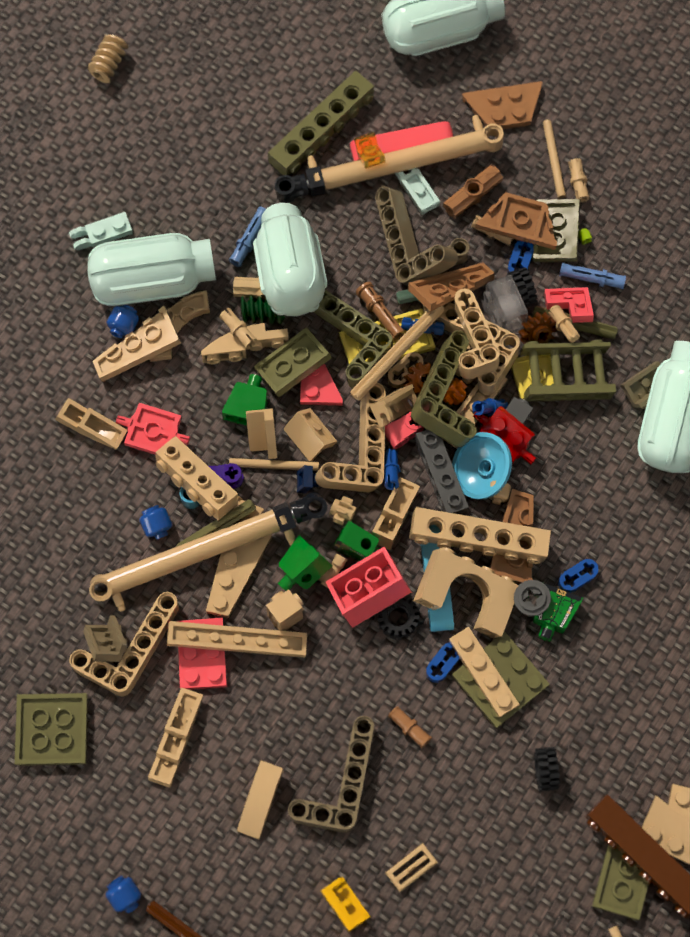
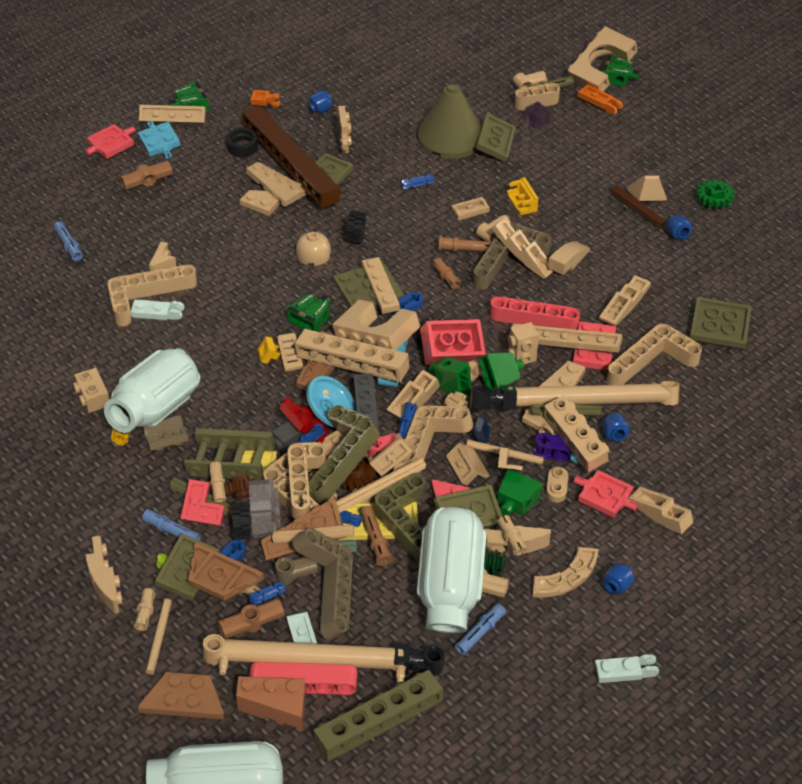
camera: 165 degrees left, 25 degrees down
dark tan bracket [83,615,127,662] -> none
light aqua piece [87,233,216,306] -> none
tan wing [93,306,181,382] -> none
clear yellow bracket [354,132,386,169] -> none
dark grey gear [514,580,551,617] -> none
blue beam [558,559,598,593] -> none
none -> tan slope [85,536,123,614]
none -> nougat wedge [236,676,306,732]
none -> blue axle [249,581,286,606]
none -> yellow tile [257,336,281,364]
none -> tan axle [272,525,355,543]
none -> tan slope [277,333,303,372]
none -> tan cylinder [296,232,331,266]
none -> blue axle [401,174,434,190]
none -> medium nougat pin [438,235,492,252]
none -> tan piece [476,215,511,242]
none -> coral beam [490,297,580,330]
none -> tan slope [491,218,553,279]
none -> tan plate [546,467,568,503]

